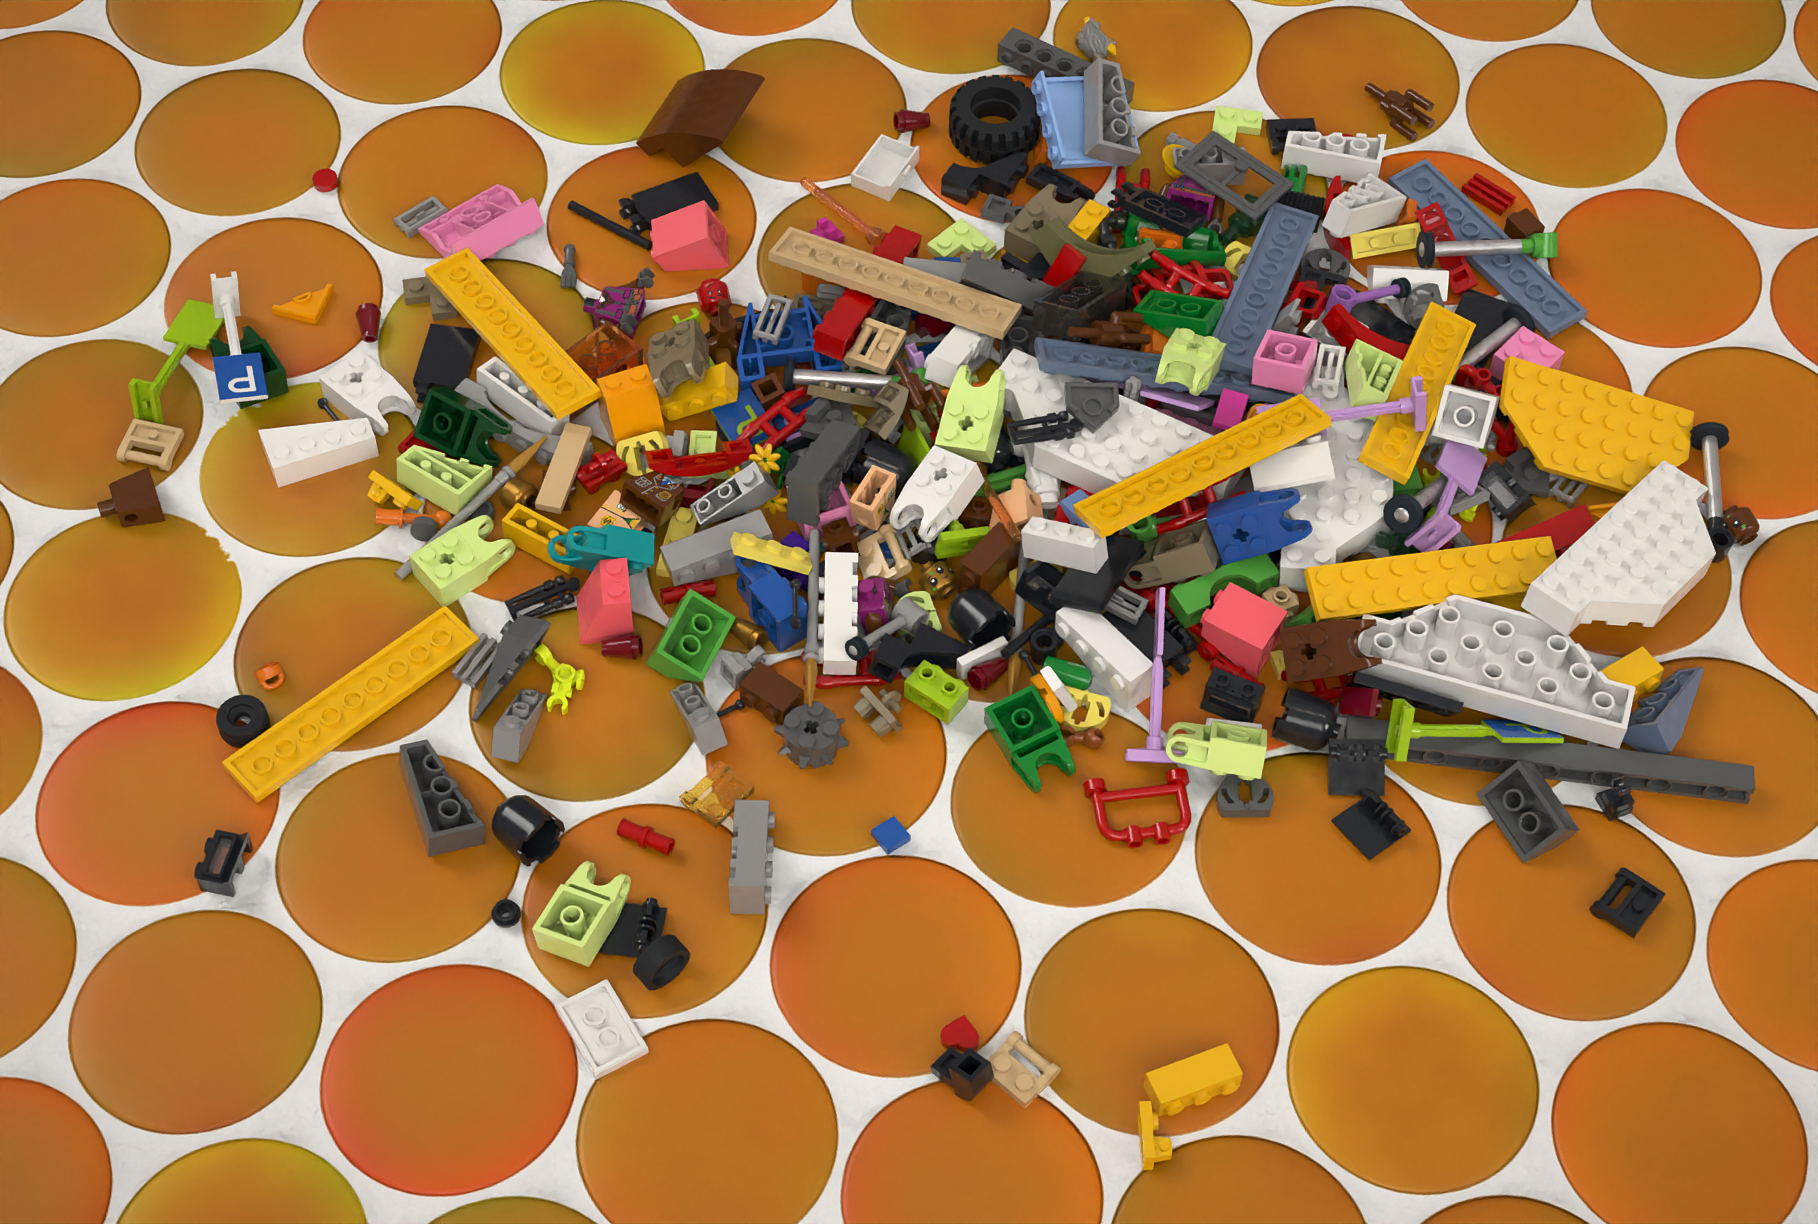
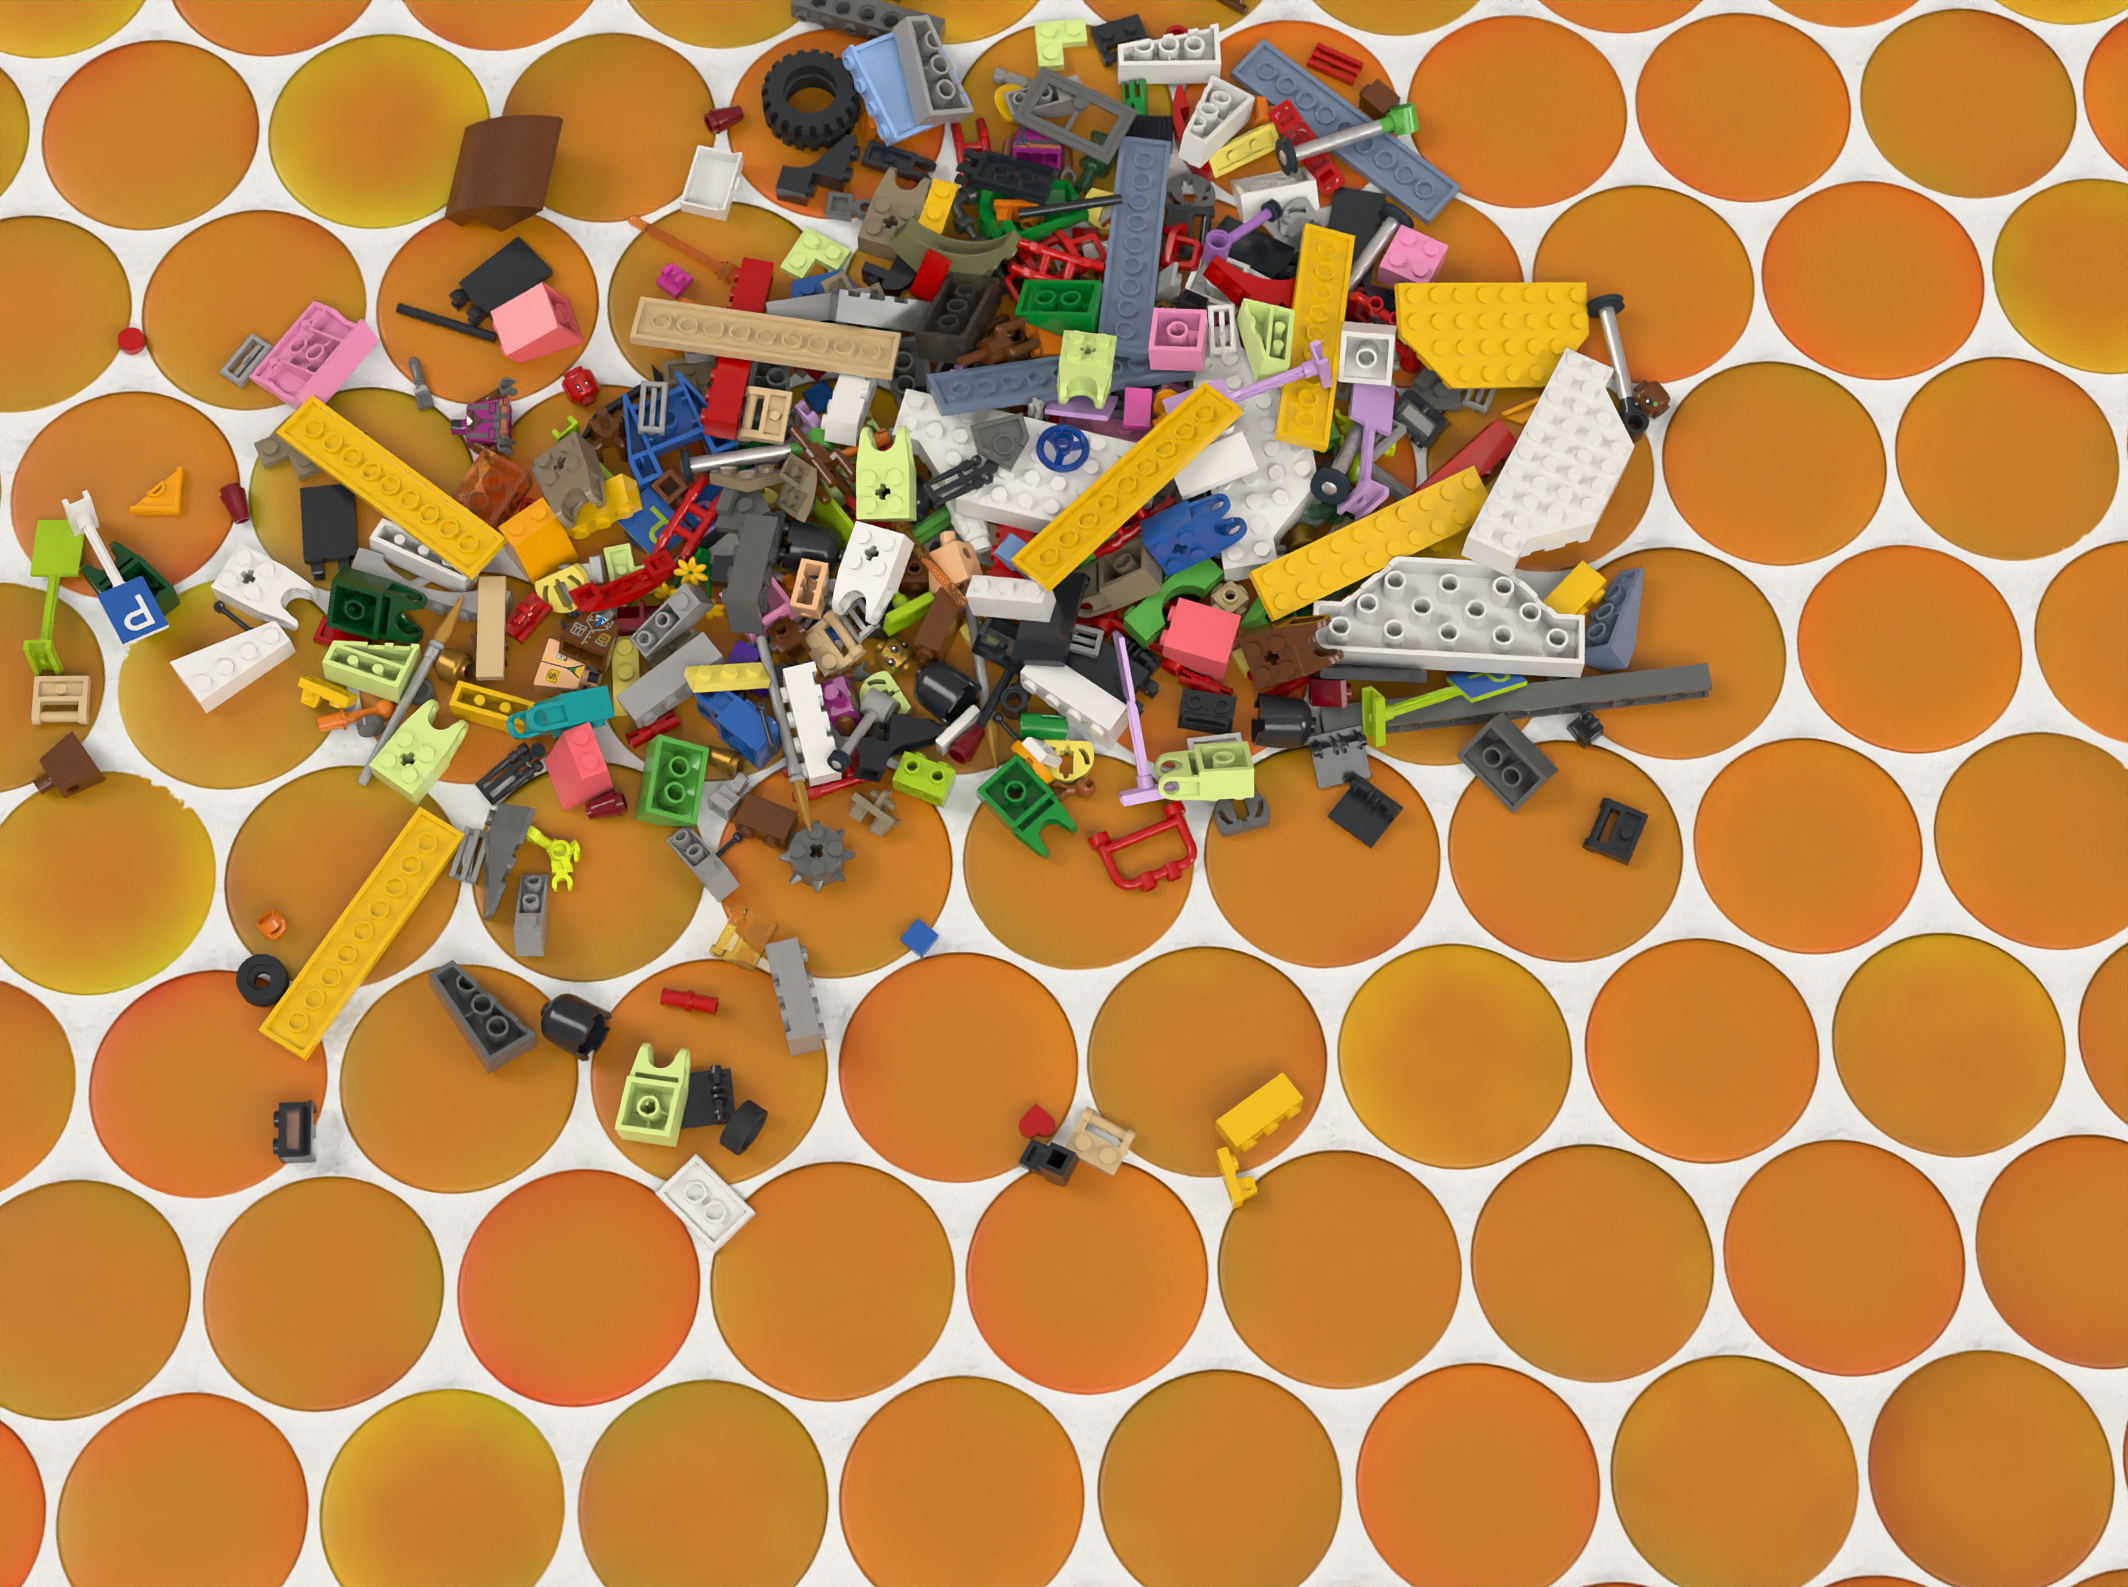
camera: 15 degrees left, 15 degrees up
black plate [491,899,521,928] -> none
none -> black bar [1018,194,1122,219]
none -> clear blue piece [1036,424,1090,473]

